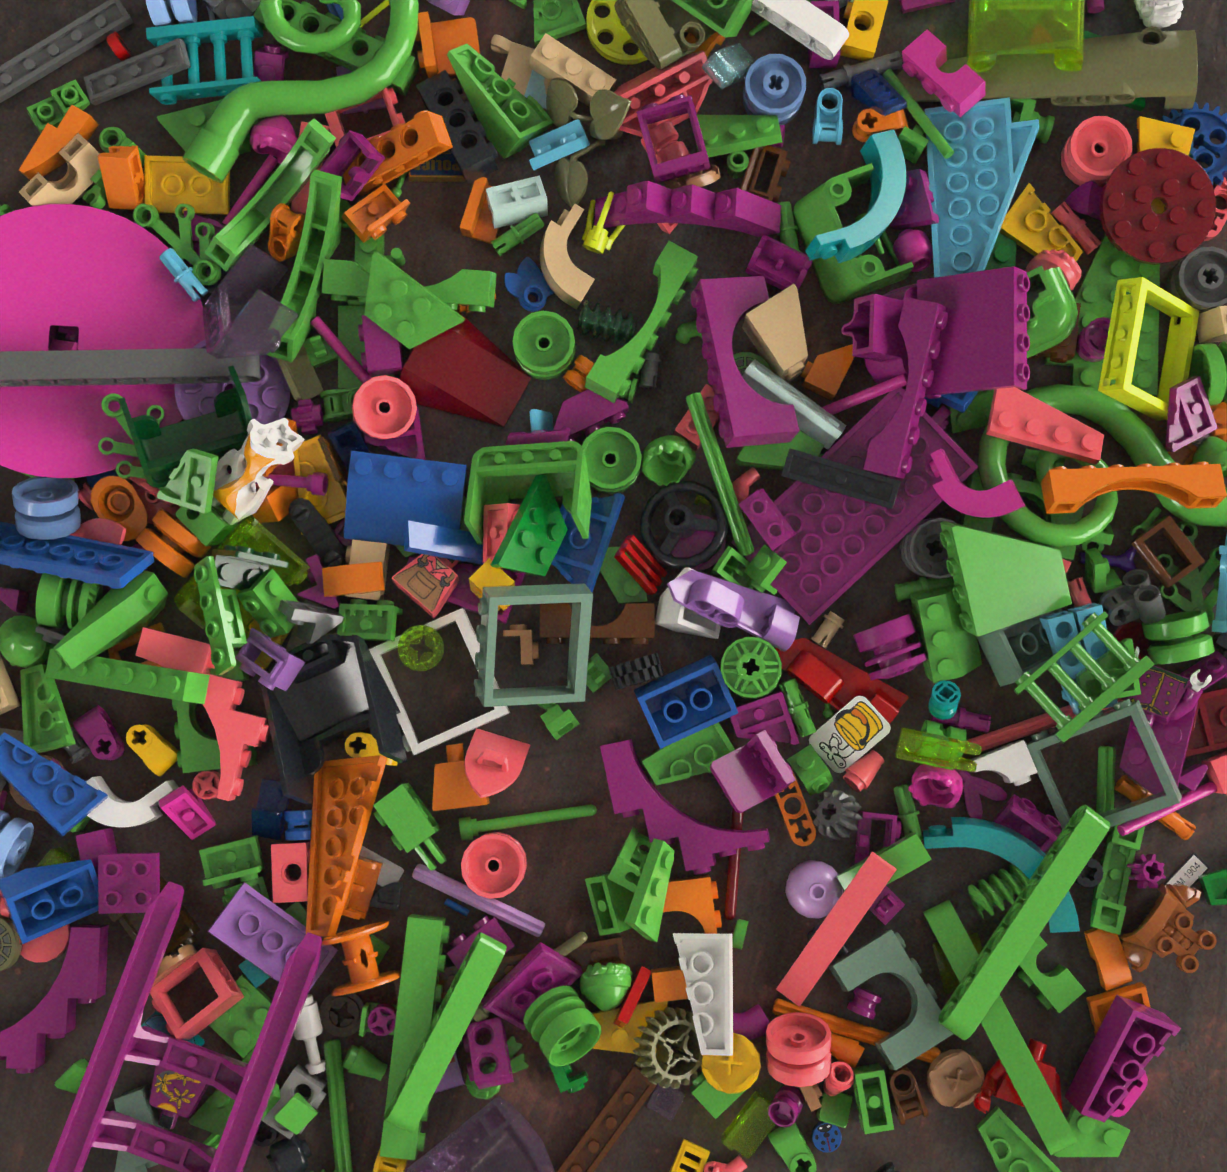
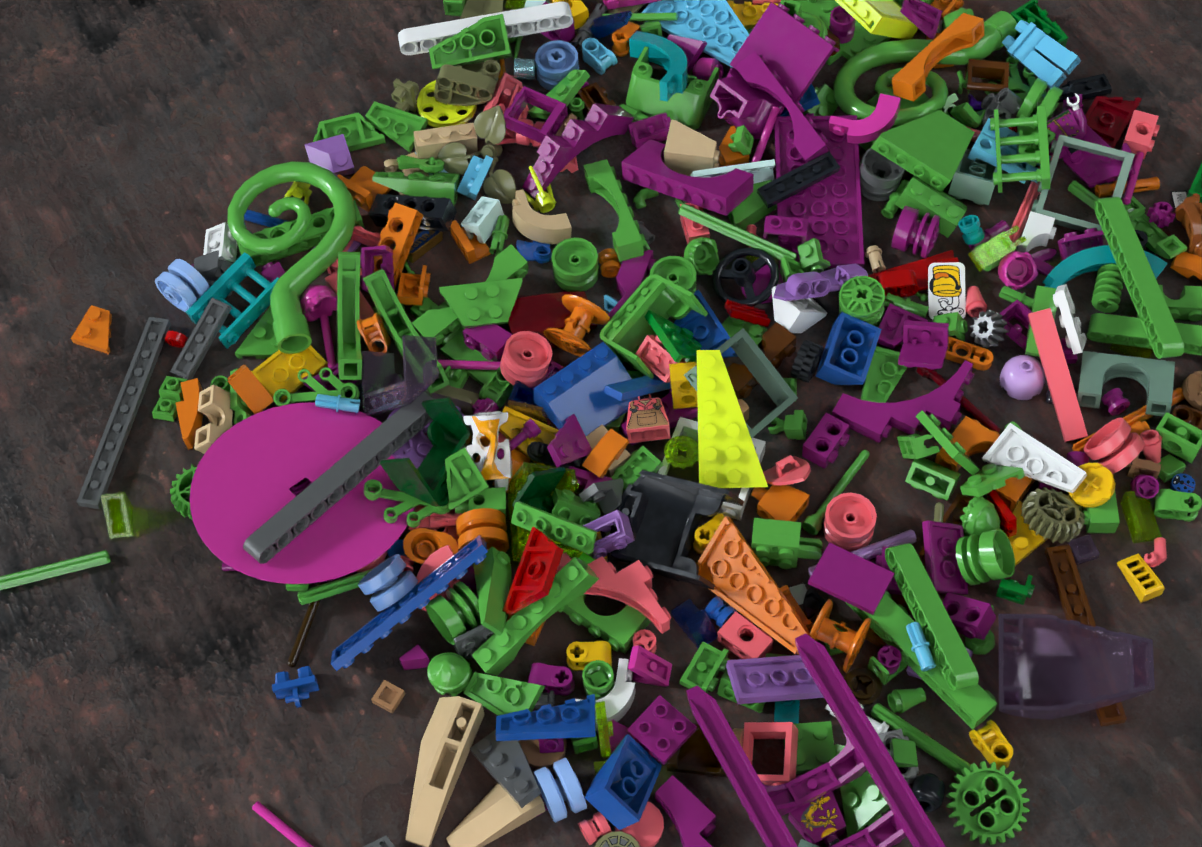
camera: 45 degrees left, 25 degrees down
clear green piece [577,299,639,345] -> none
coral wing [986,387,1104,465] -> none
none -> bright green piece [397,155,444,173]
none -> red wing [503,527,564,615]
none -> orange piece [544,294,610,357]
none -> magenta wing [547,414,592,468]
none -> bright green wheel [582,660,615,700]
none -> clear neon green plate [595,701,614,758]
none -> neon yellow wing [696,350,768,488]
none -> bright green tile [728,125,754,156]
none -> magenta brick [802,413,850,469]
none -> magenta tile [808,542,895,615]
none -> medium azure axle [906,622,936,671]
none -> bright green wing [960,463,1025,497]
none -> white wing [1053,284,1087,355]

